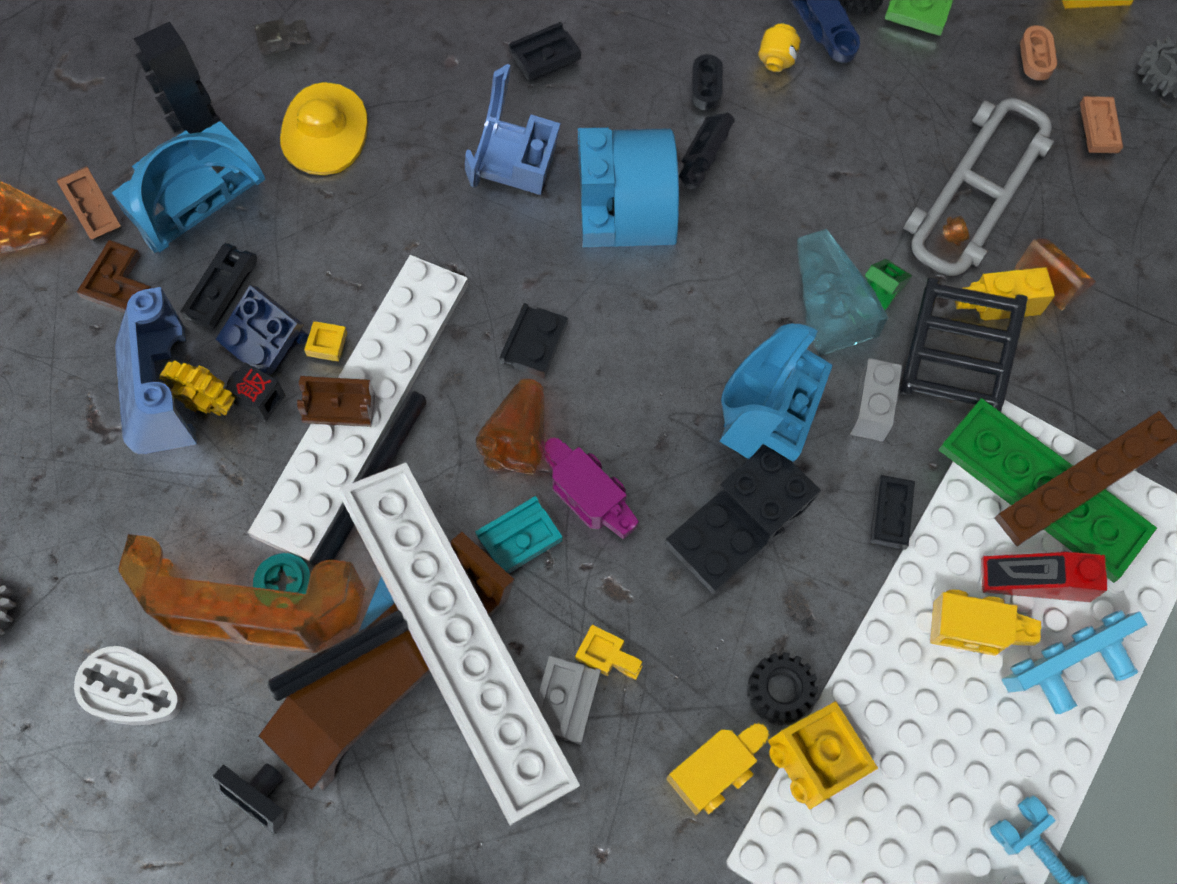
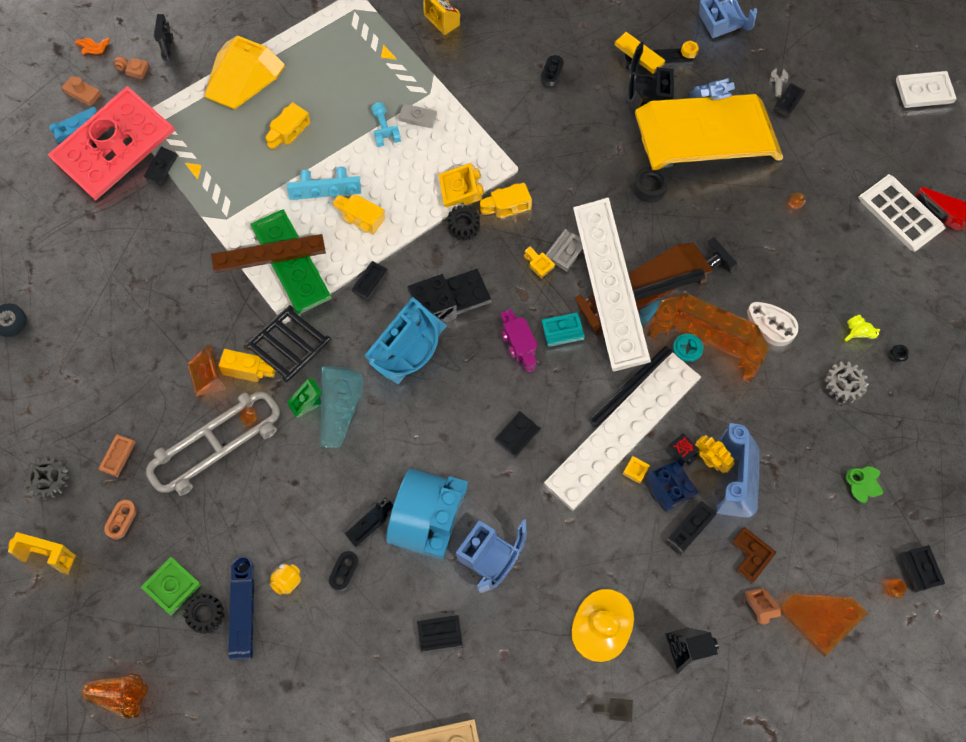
camera: 160 degrees left, 0 degrees up
dark azure piece [112,121,266,253] -> none
reddish brown hinge [297,376,375,427] -> none
clear orange cone [476,379,545,475] -> none
light grey brick [850,358,902,442] -> none
red slope [981,552,1107,602] -> none

